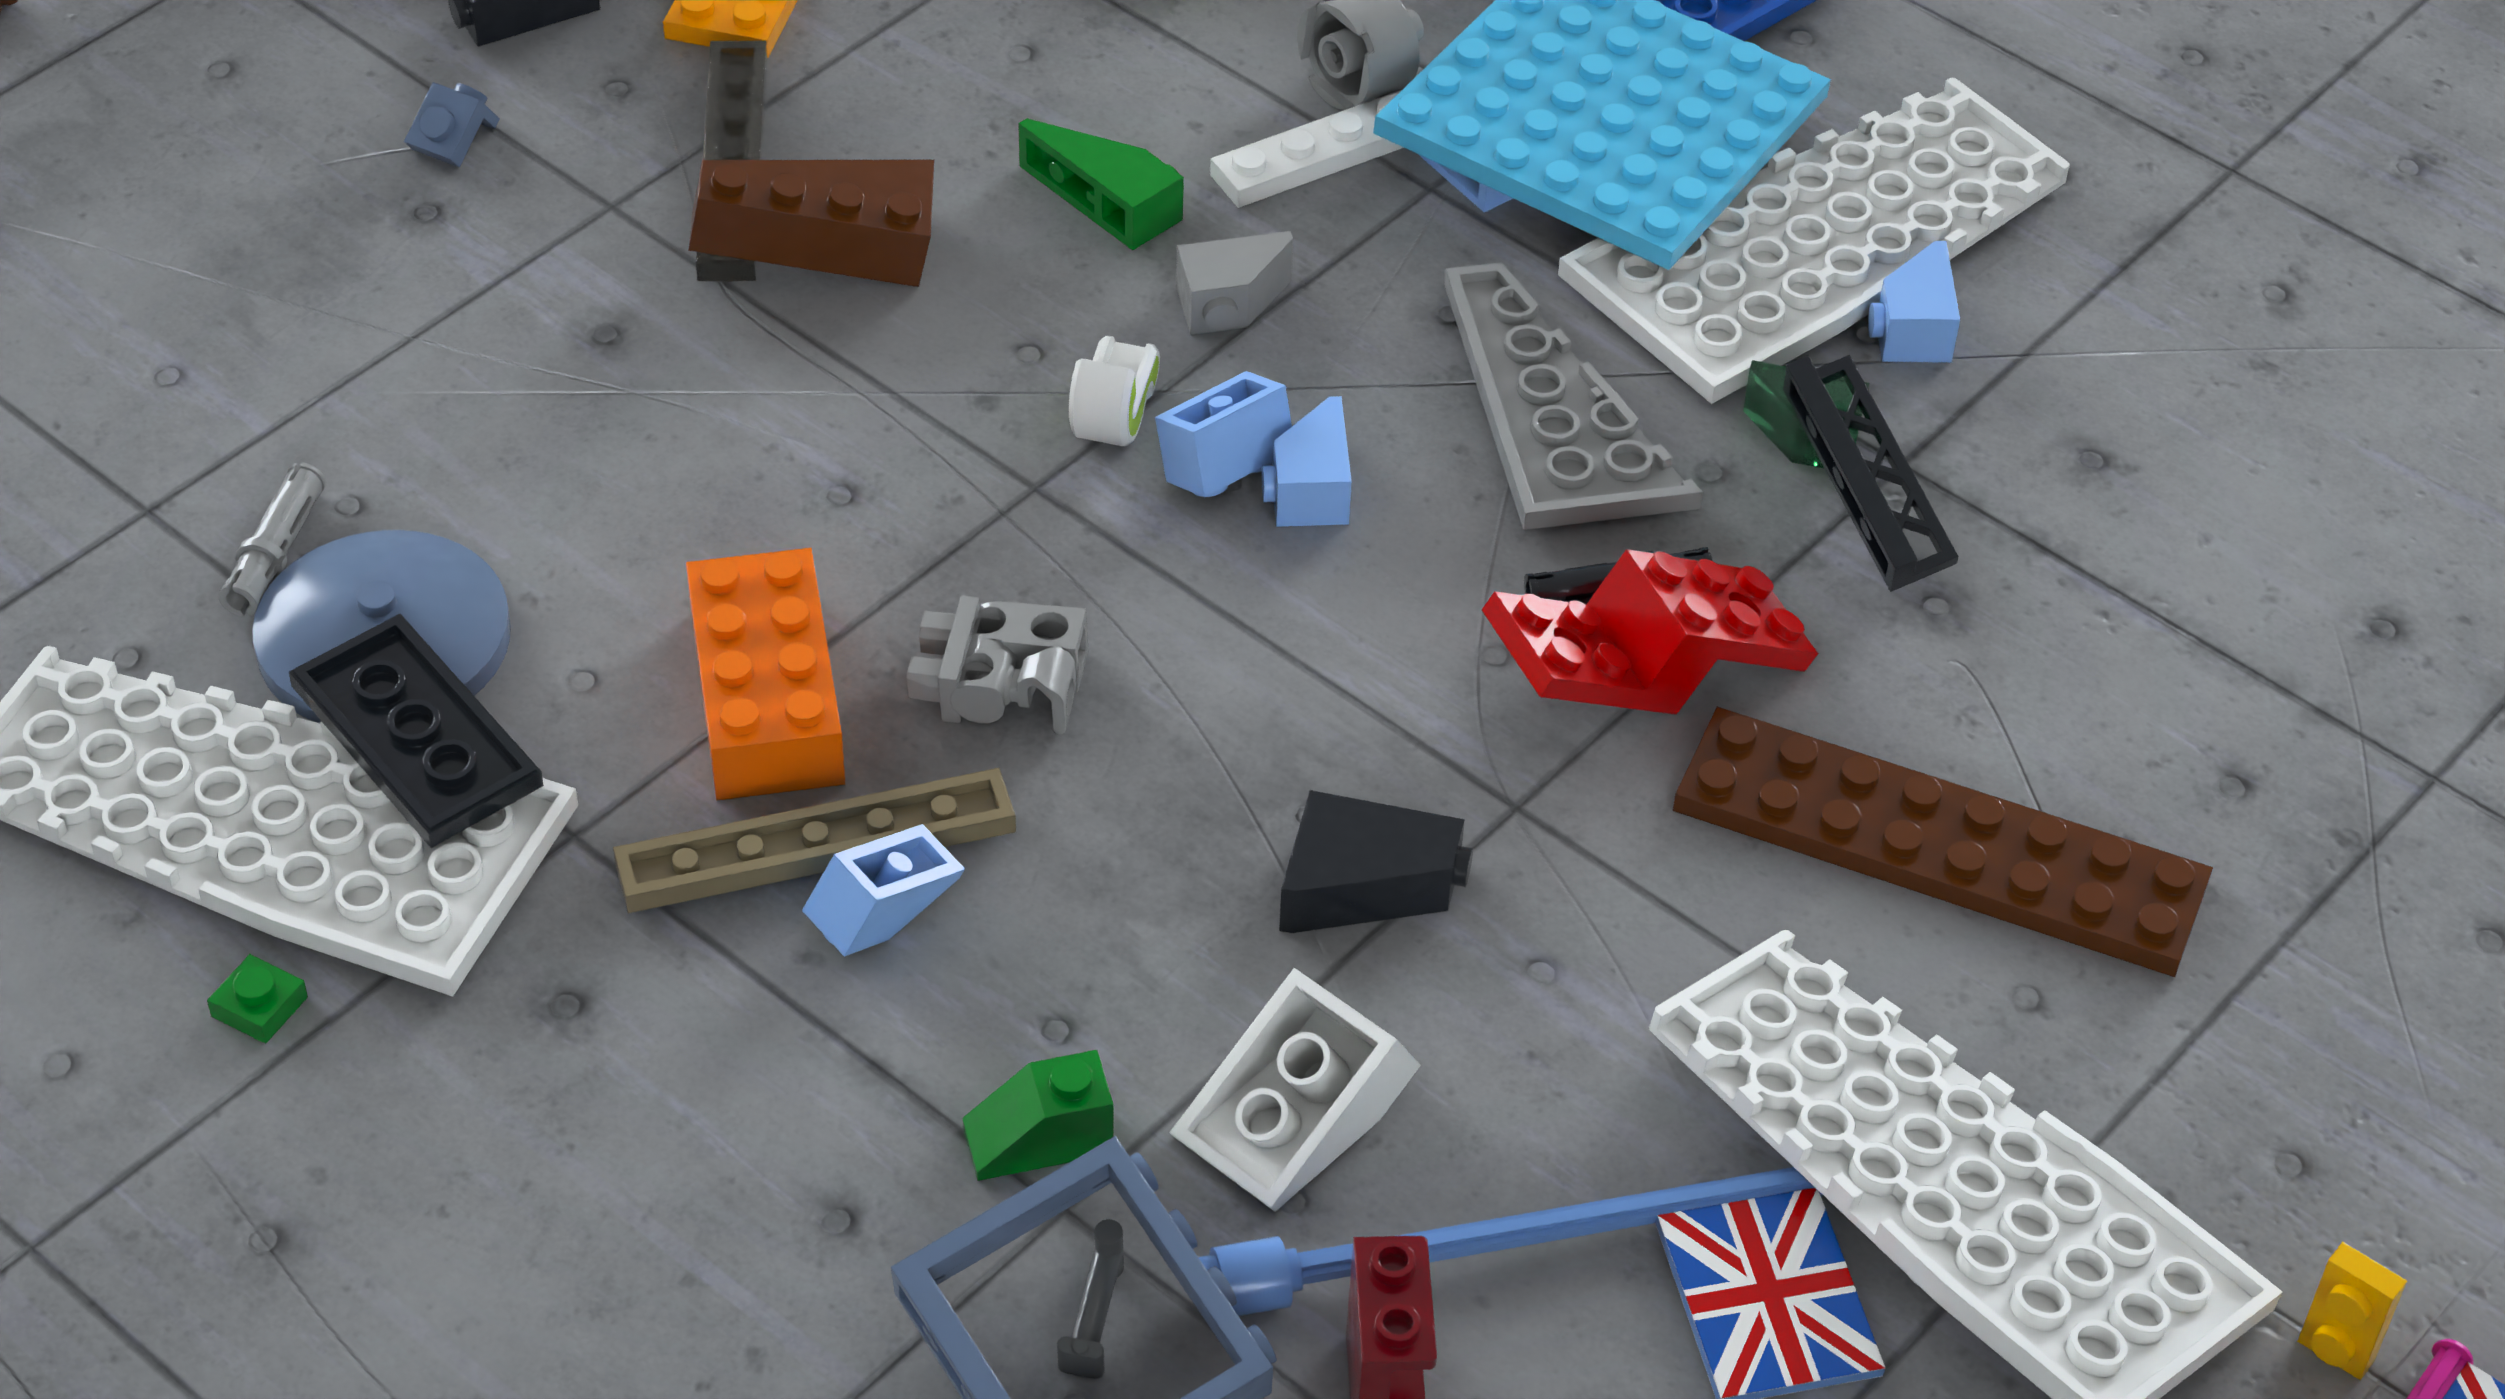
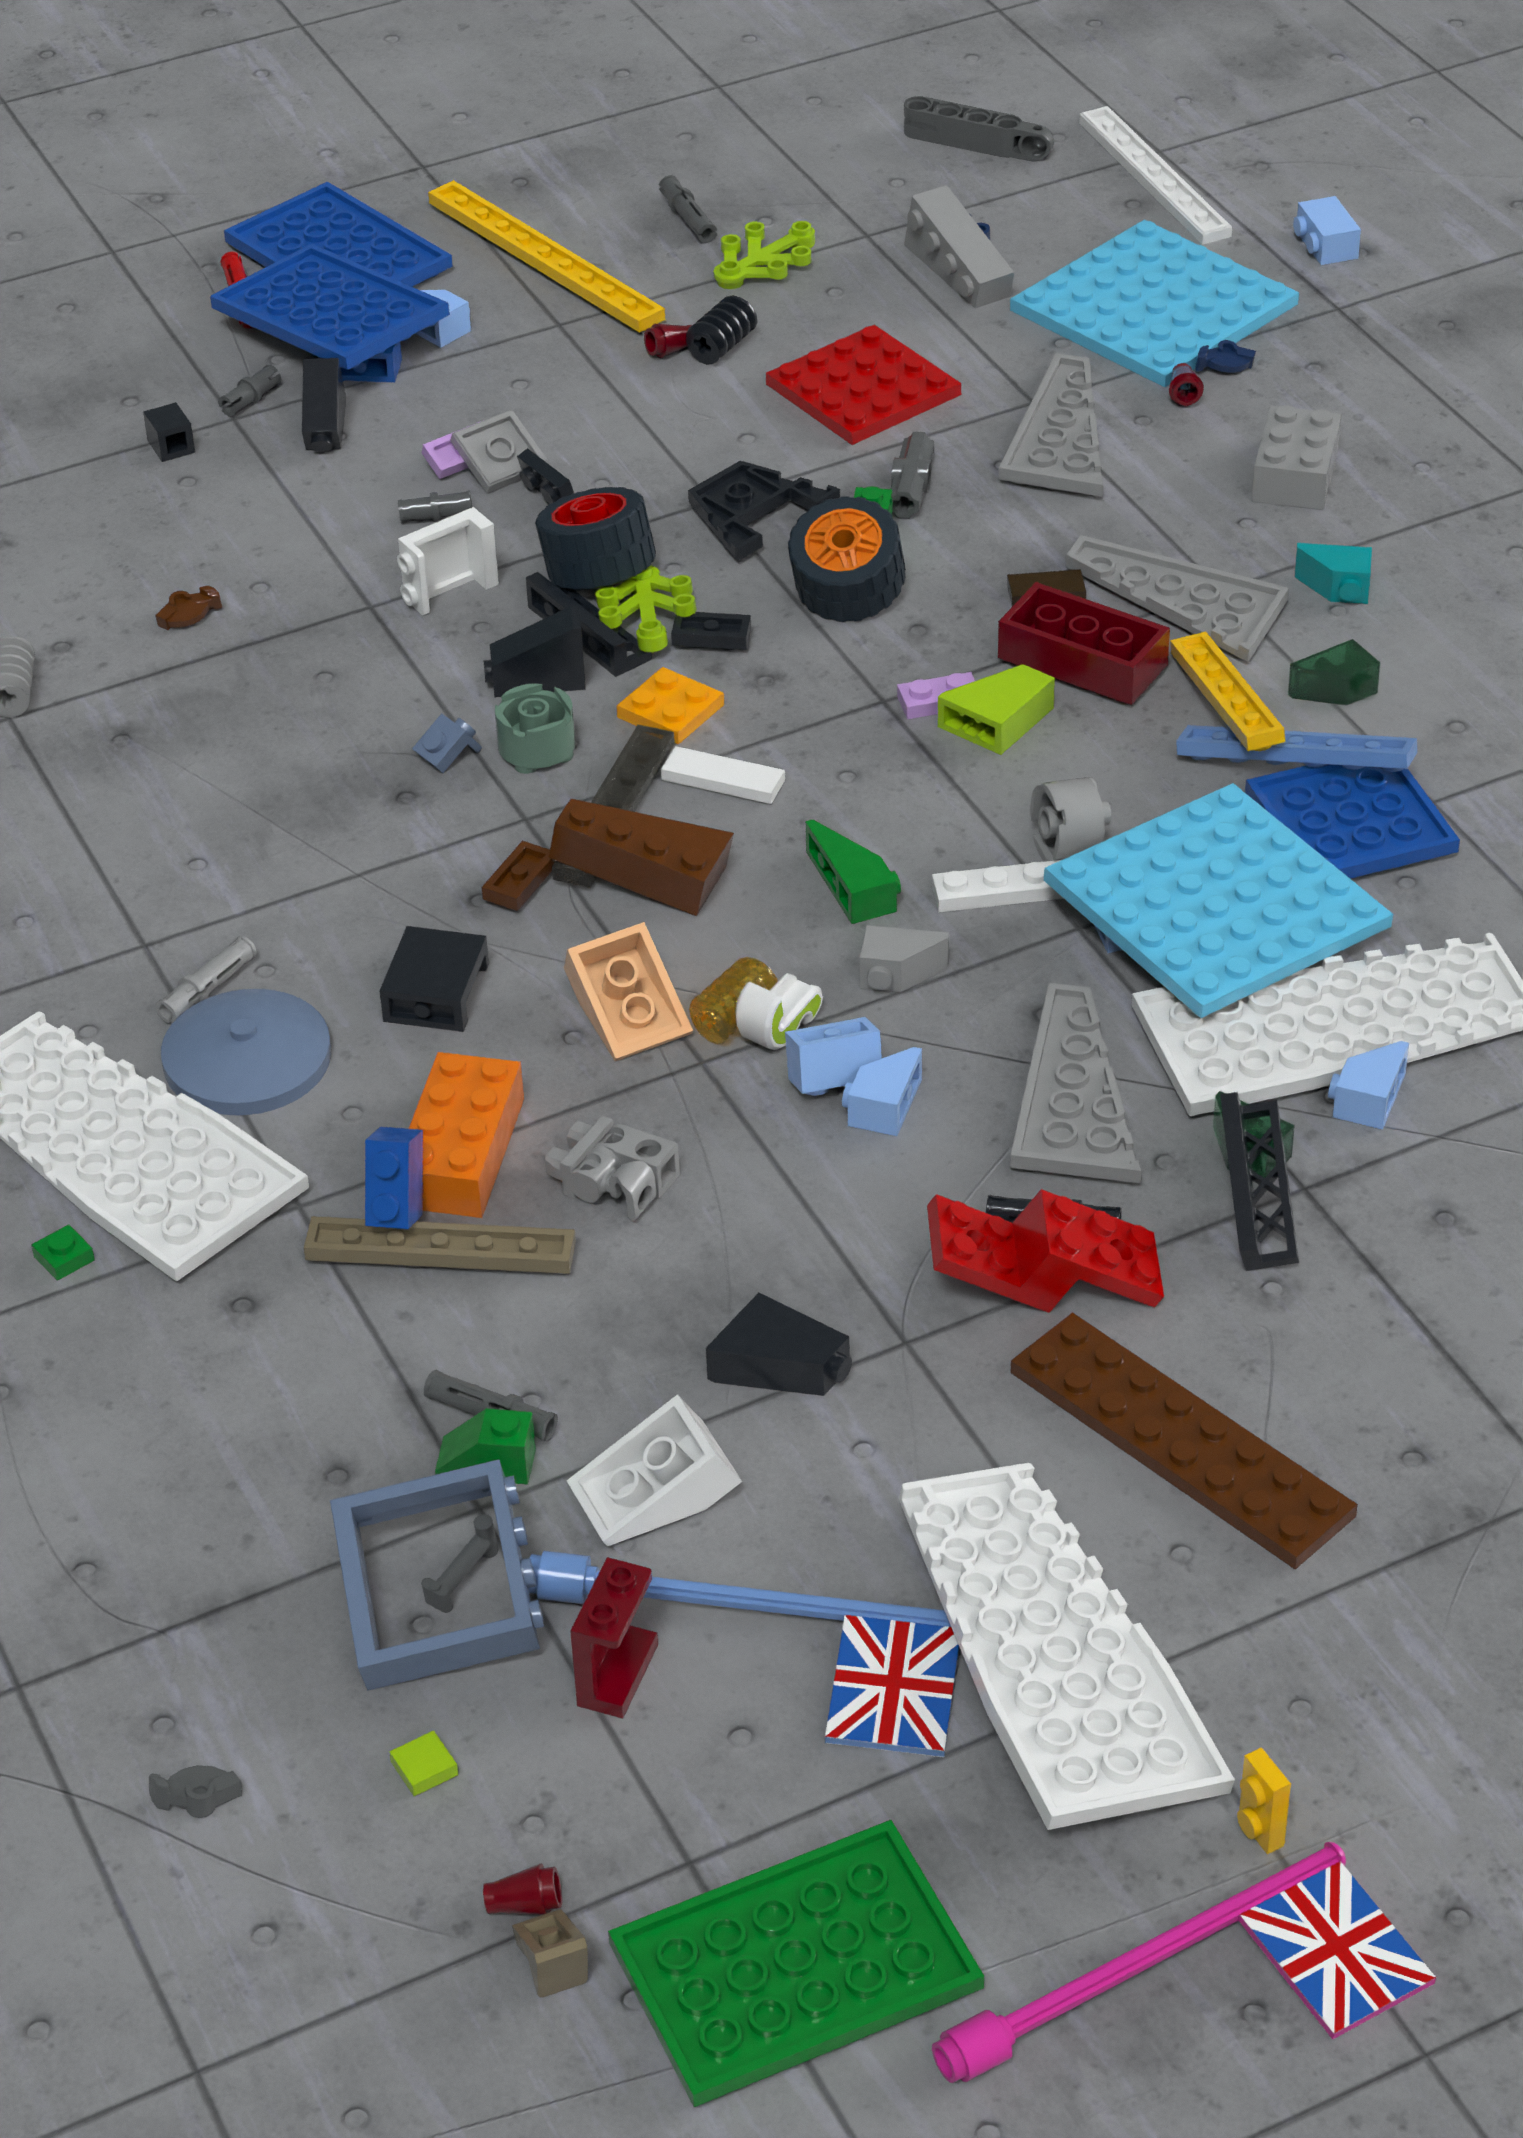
camera: 25 degrees right, 5 degrees down
black tile [289,614,543,848] -> none
light blue slope [802,824,965,957] -> none
none -> blue brick [365,1127,423,1229]
none -> black panel [379,926,489,1032]
none -> dark grey pin [424,1370,558,1442]
none -> reddish brown plate [481,840,558,911]
none -> sand green brick [495,684,575,774]
none -> light nougat slope [564,922,693,1061]
none -> white tile [661,746,785,804]
none -> clear yellow piece [689,957,778,1044]

